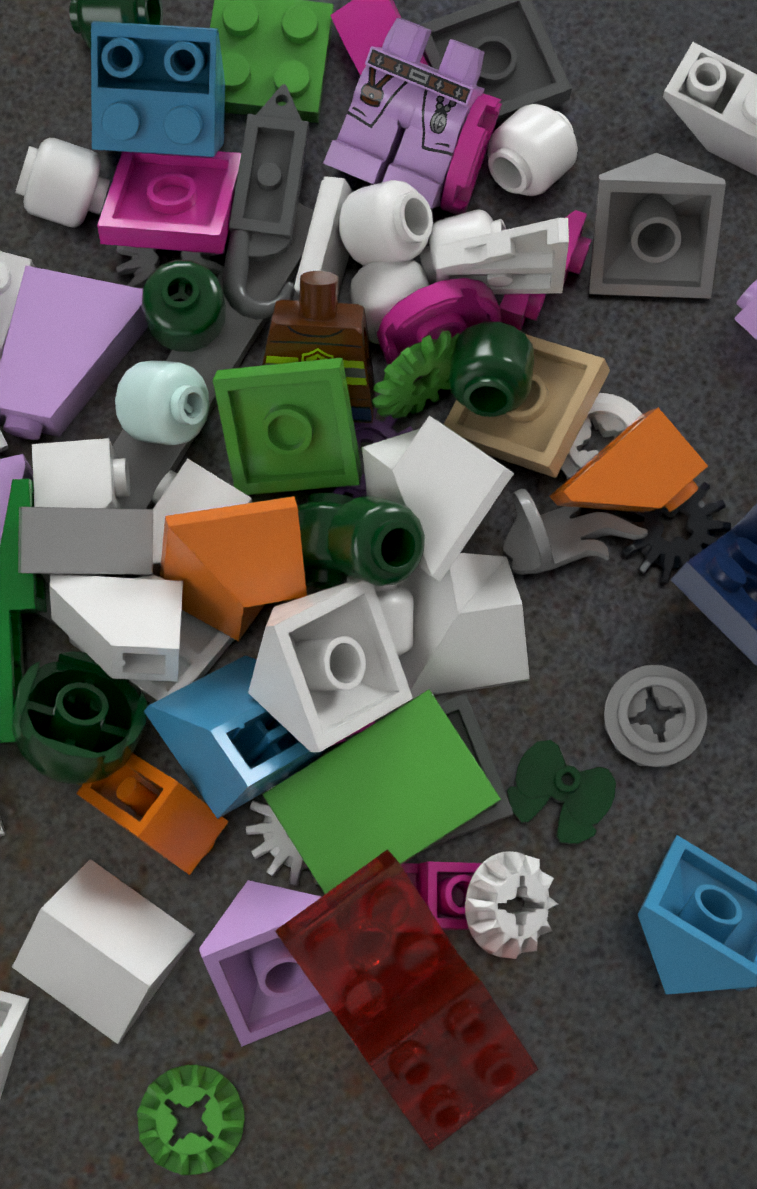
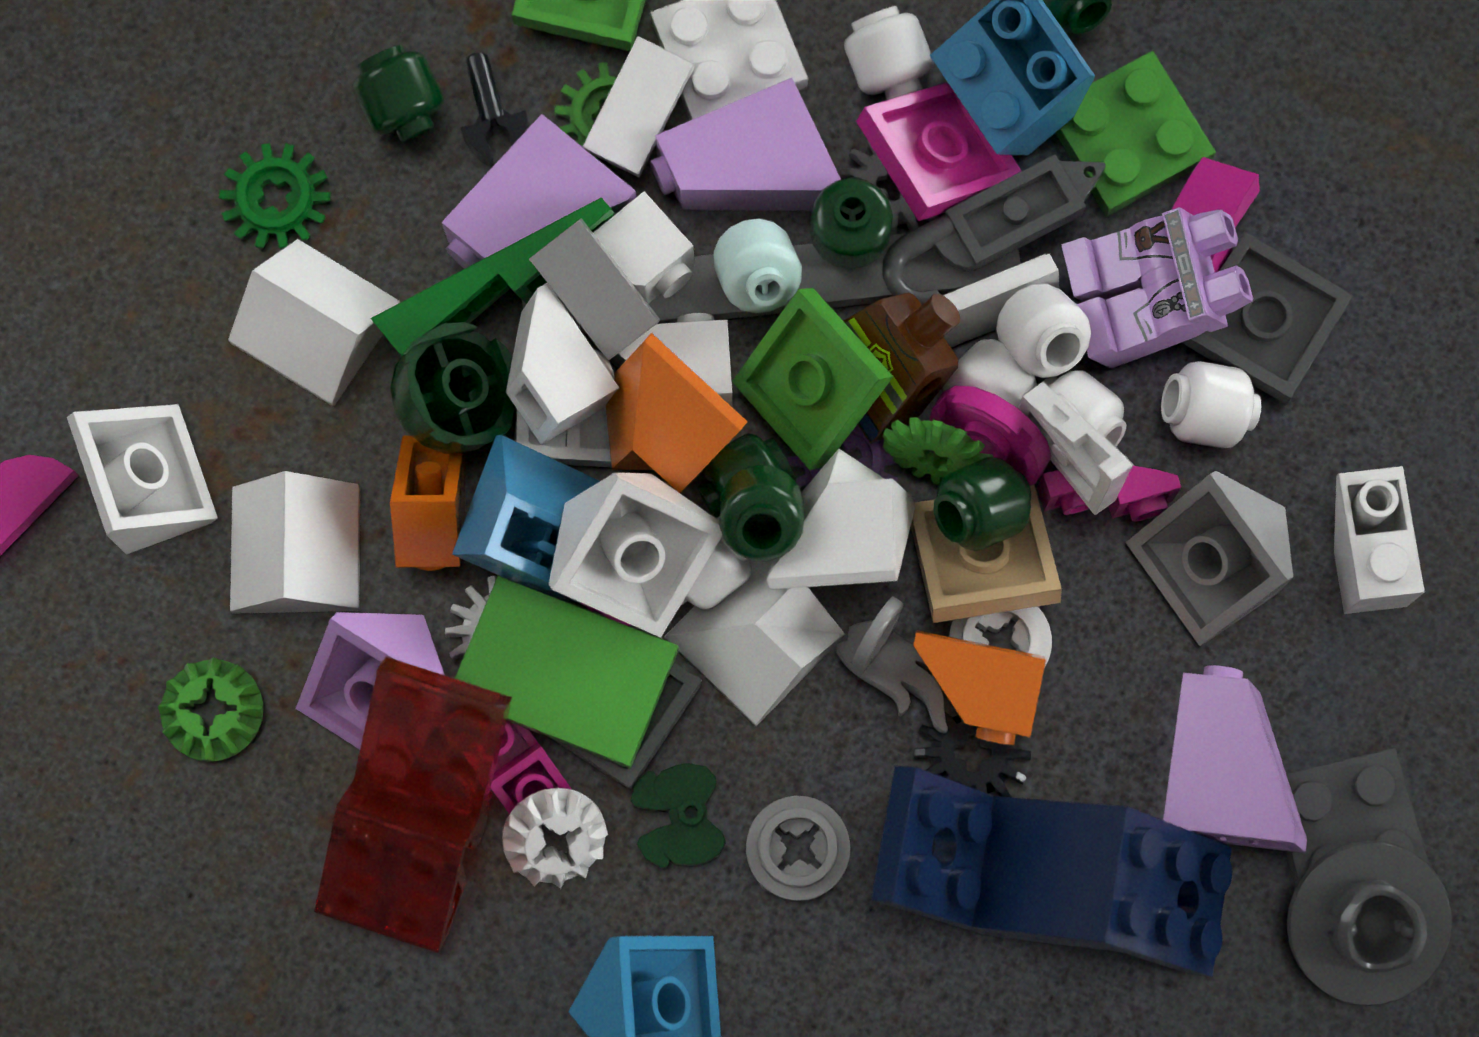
camera: 55 degrees right, 0 degrees up
dark pink tile [441,93,502,215] -> none

